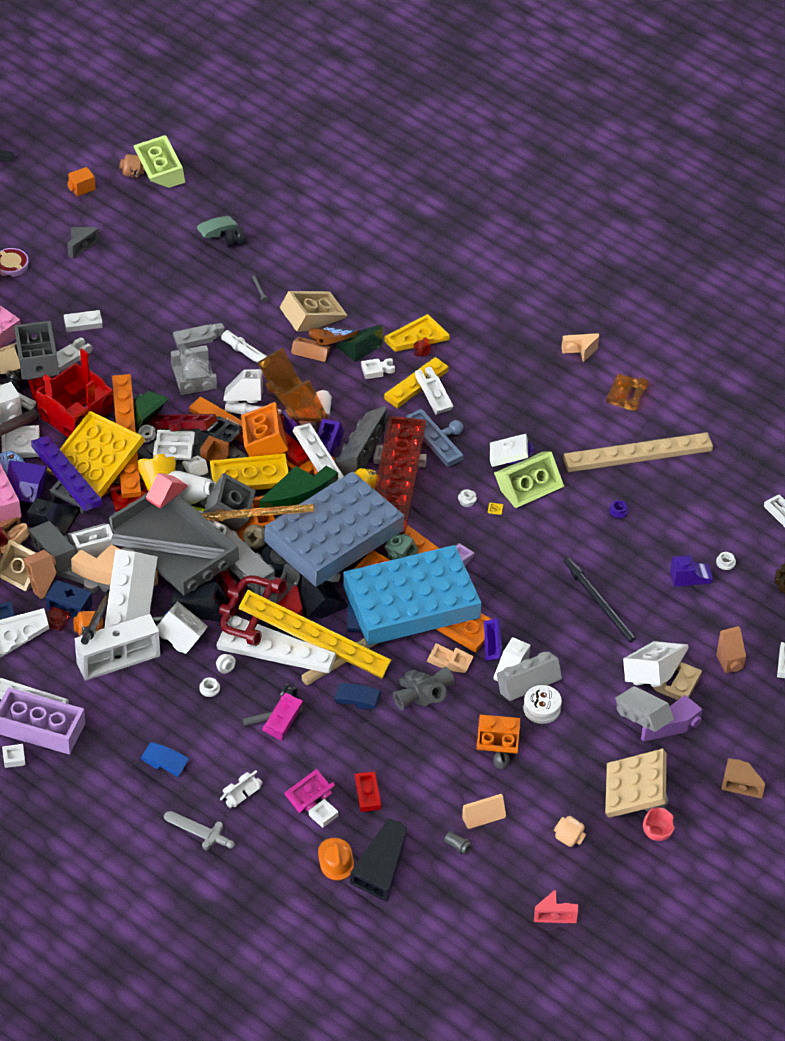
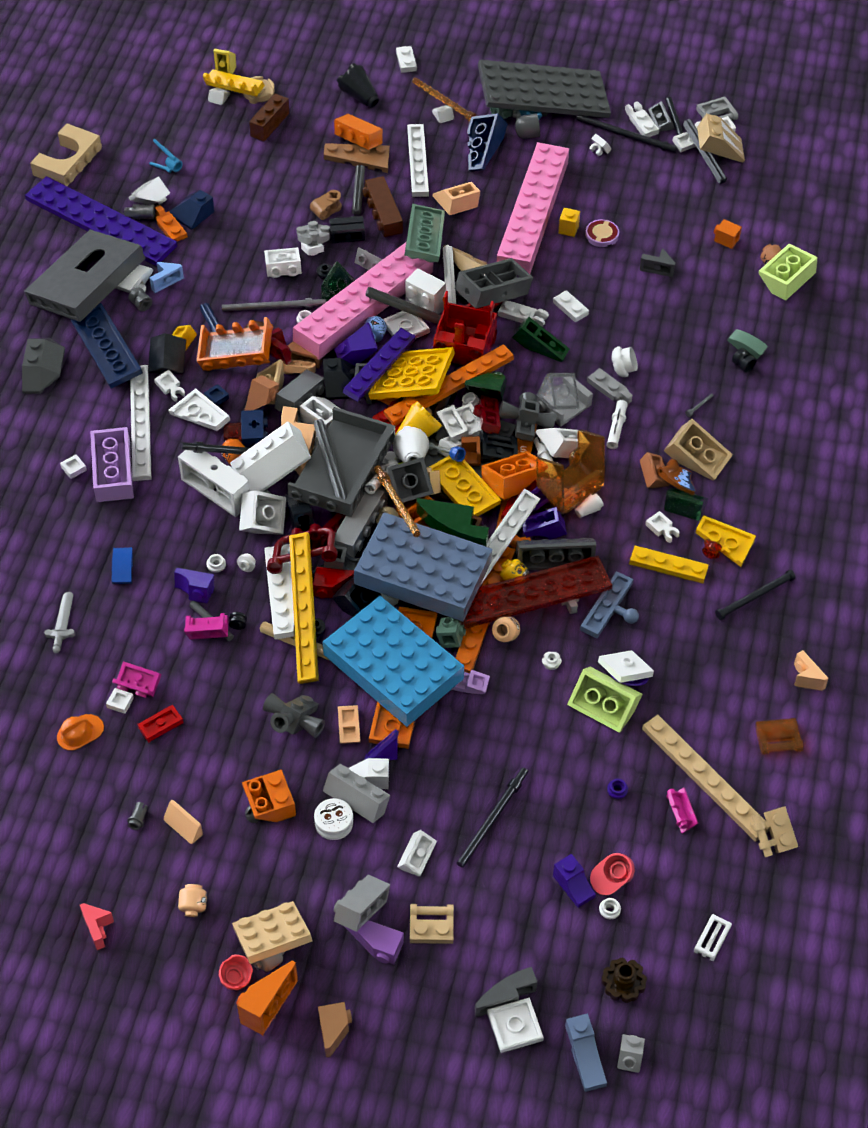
camera: 65 degrees right, 5 degrees up
slope [146,473,187,509] -> none
white hinge [220,770,262,808] -> none
dark blue slope [334,683,381,709] -> none
black slope [350,818,407,902] -> none
white hinge [415,366,453,415] -> none
yellow sticker [488,503,503,515] -> none
white slope [623,641,688,687] -> none
nougat slope [716,626,746,673] -> none
none -> dark purple arch [174,568,214,603]
none -> orange slope [236,961,298,1035]
none -> white slope [397,830,437,876]
none -> blue hinge [429,442,466,462]
none -> dark grey slope [475,967,537,1017]
none -> light nougat head [492,616,520,642]
none -> dark grey brick [499,392,556,442]
none -> dark green slope [512,317,570,362]
none -> coral cap [590,853,635,895]
none -> white piece [612,346,638,377]
none -> dark pink hinge [666,787,698,834]
none -> black bar [715,569,796,620]
none -> tan plate [752,806,798,857]

